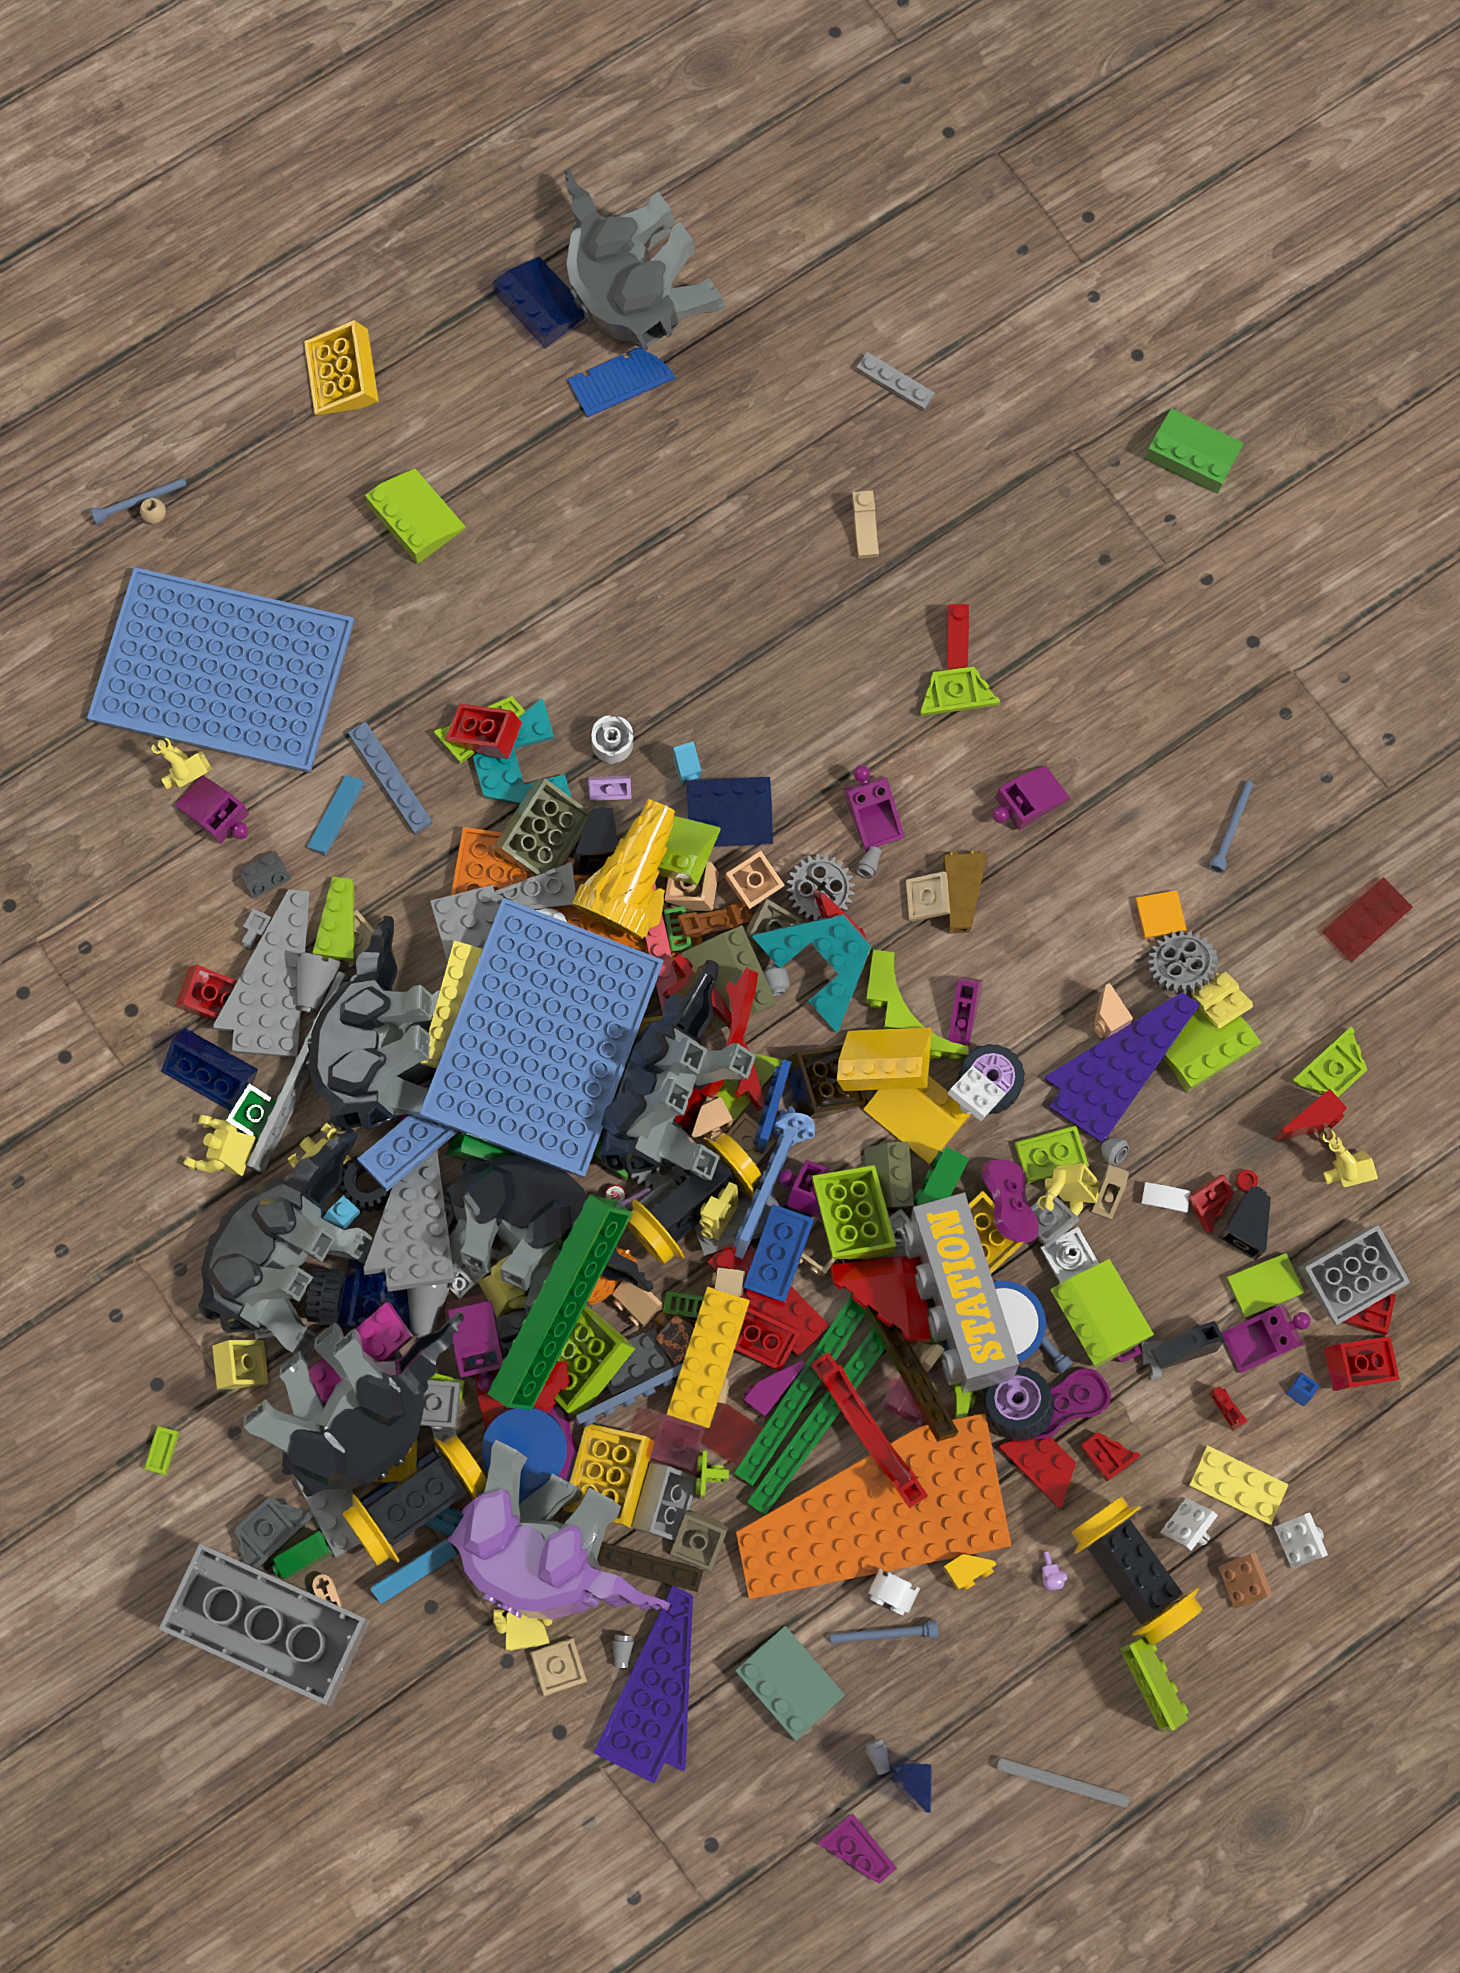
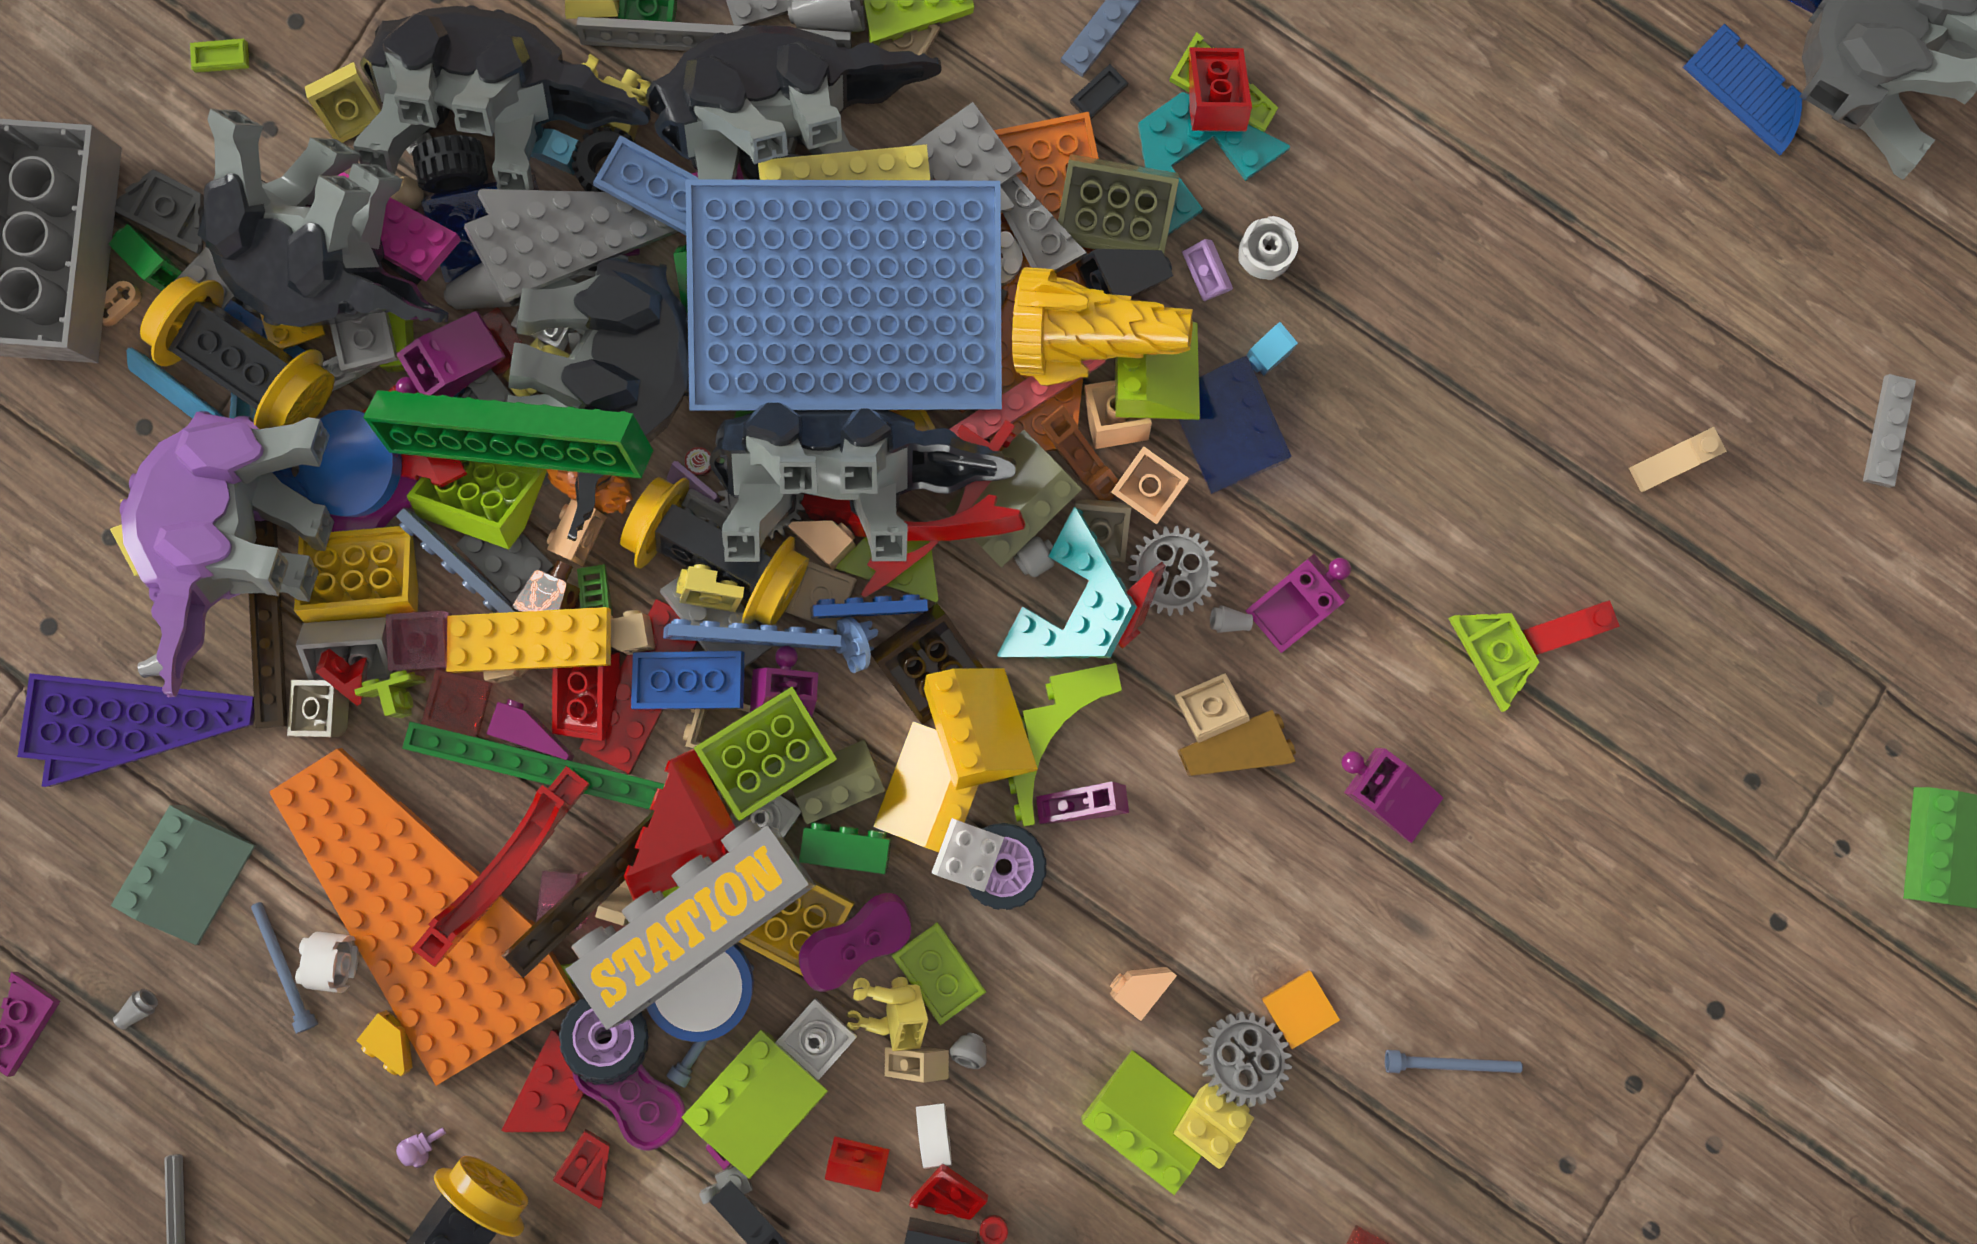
camera: 70 degrees right, 10 degrees up
tan tile [530,1638,587,1696] -> none
bright green slope [663,906,692,952] -> none
green plate [747,1327,886,1516] -> none
clear blue slope [892,1763,931,1813] -> none
light grey tile [1031,1193,1079,1248] -> none
dark purple wing [1045,993,1200,1144] -> none
none -> red slope [315,648,367,706]
none -> red panel [825,1136,890,1192]
none -> black tile [1070,64,1128,120]

